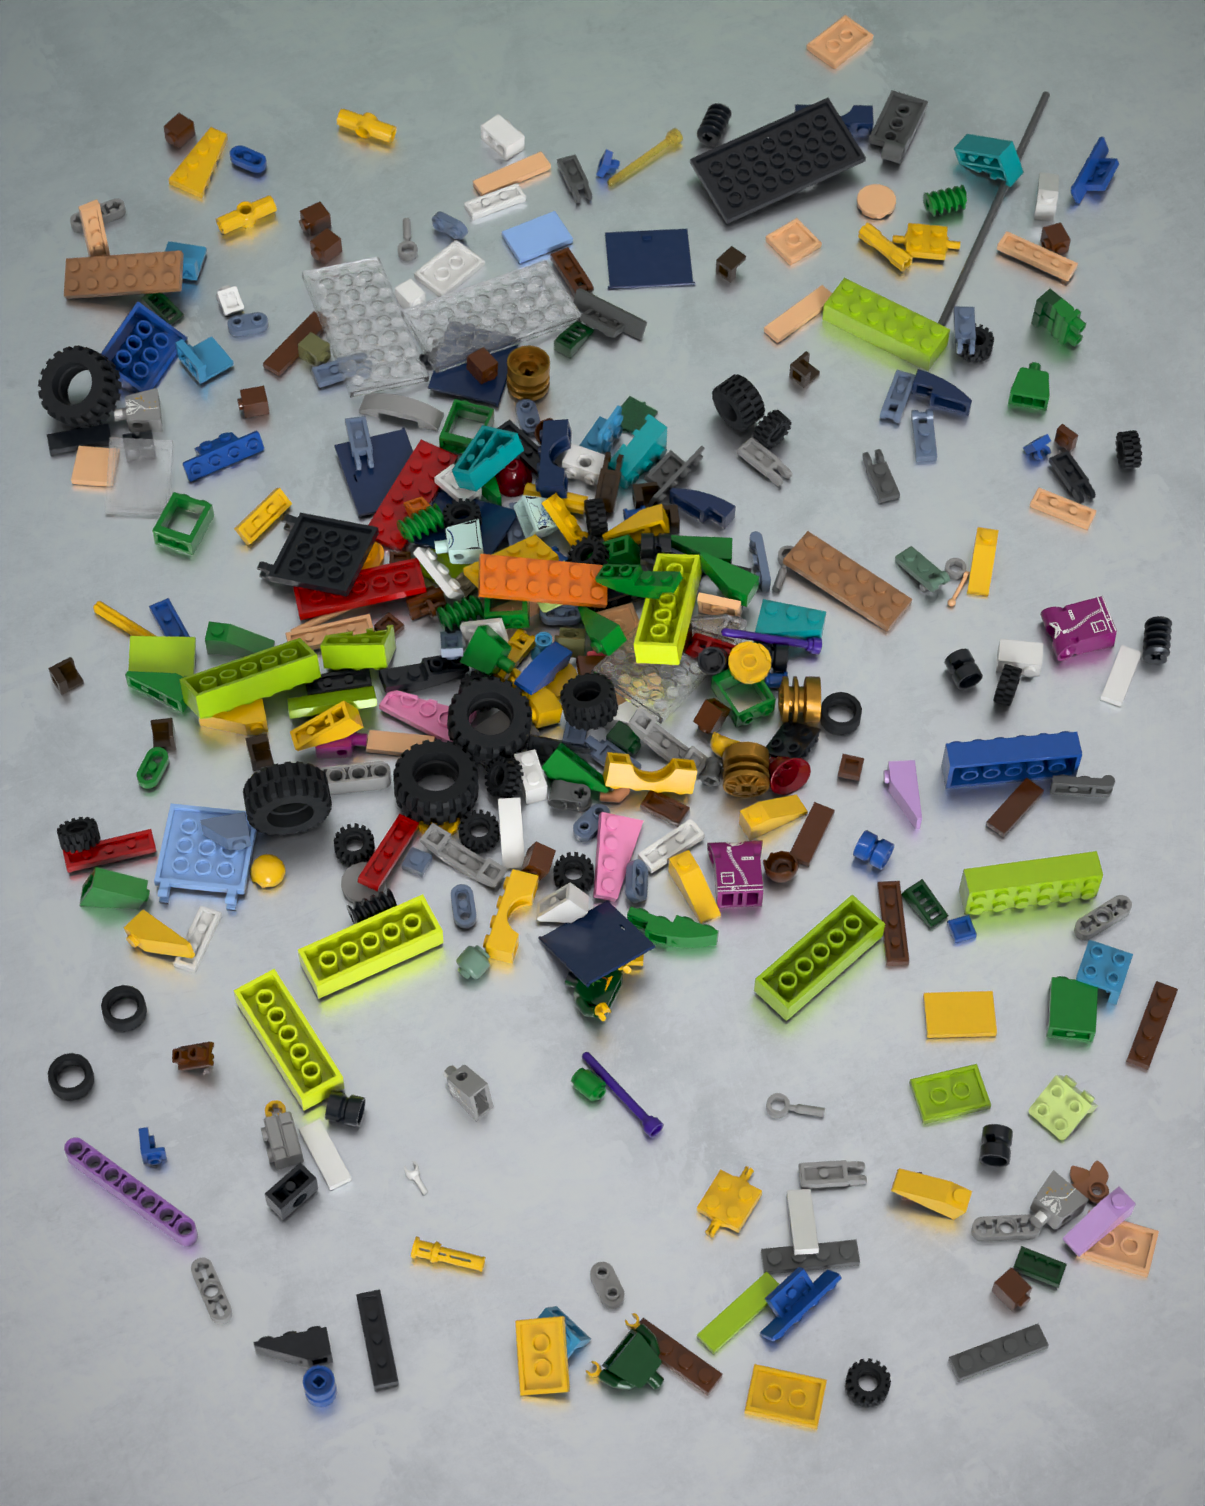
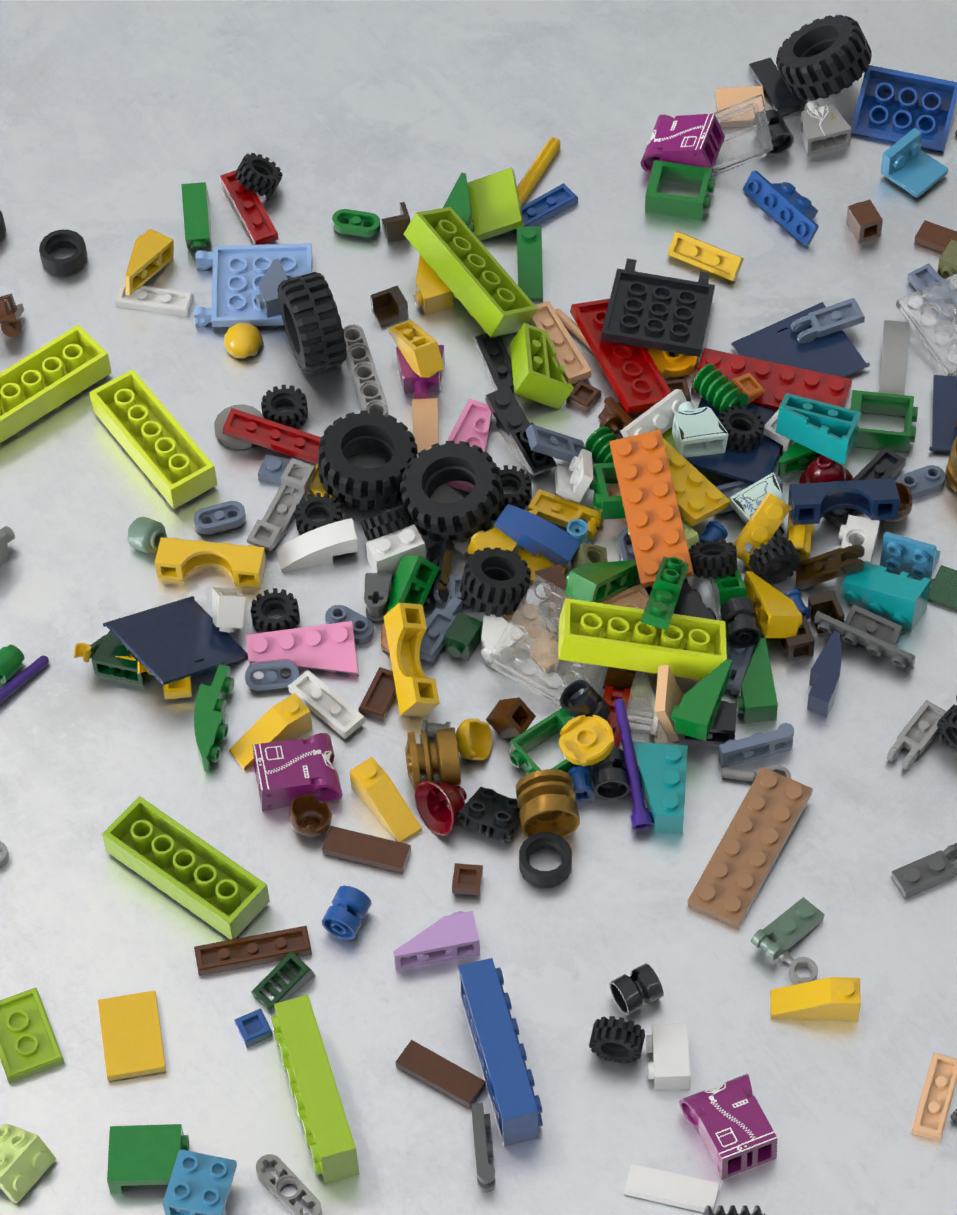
camera: 85 degrees right, 5 degrees down
dark brown panel [48,657,84,695] -> none
lime tile [287,686,377,719] -> none
black piece [346,888,397,924] -> none
green torso [460,625,516,675] -> none
reddish brown brick [521,841,556,881] -> none
light grey slope [628,706,708,776] -> none
light nougat hinge [947,571,970,607] -> none
none -> magenta piece [640,113,725,173]

